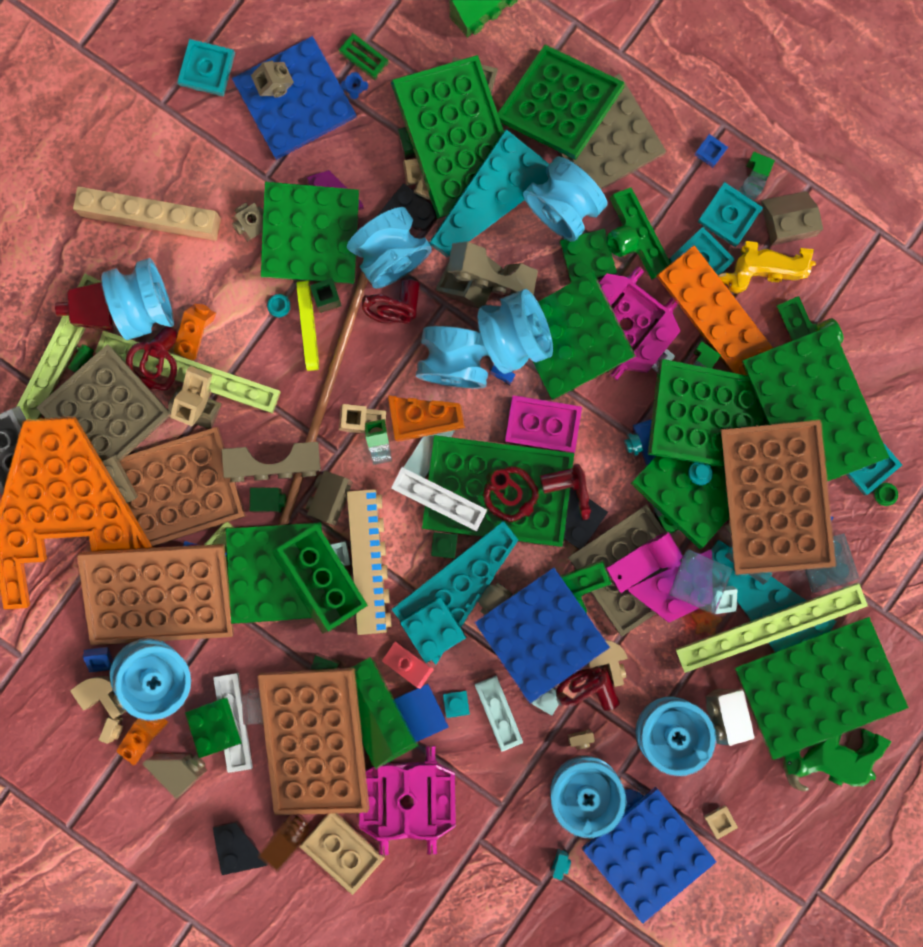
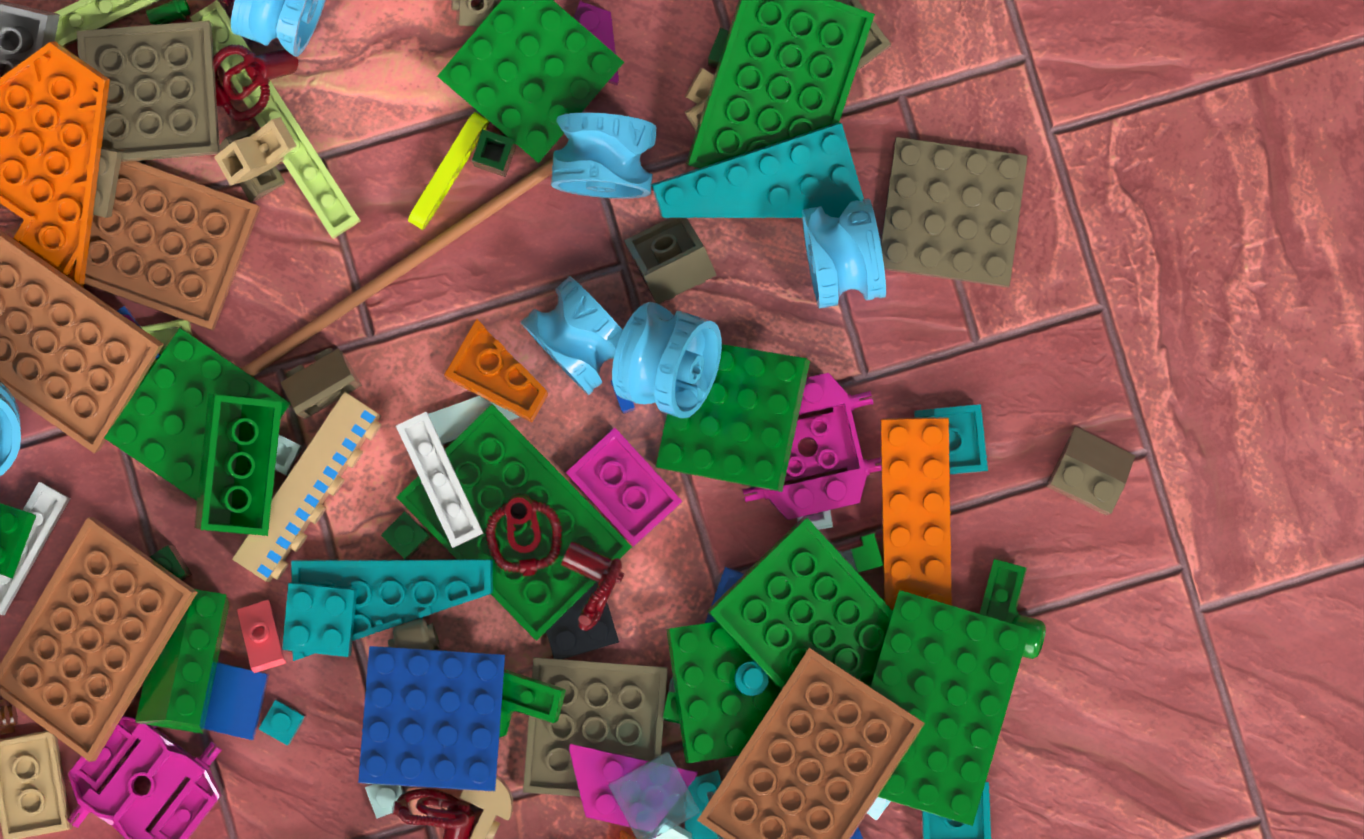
camera: 40 degrees right, 0 degrees up
orange bracket [173,303,216,361] -> none
dark tan arch [222,442,321,483] -> none
clear brick [242,688,263,725] -> none
dark green brick [250,488,286,512] -> none
teal plate [267,294,291,318] -> none
tan brick [339,404,386,433] -> none
dark red piece [361,280,420,324] -> none
leg [365,419,392,465] -> none
black wing [376,183,437,231] -> none
dark tan arch [447,241,538,295] -> none
light aqua tile [475,675,523,752] -> none
green plate [498,45,624,160] -> none
green plate [559,229,617,283] -> none
dark pink door [606,531,683,593] -> none
green plate [607,187,671,280] -> none
teal plate [624,433,643,456] -> none
blue plate [695,134,728,168] -> none
teal plate [698,182,763,248] -> none
yellow animal [718,241,816,294] -> none
leg [739,151,775,201] -> none

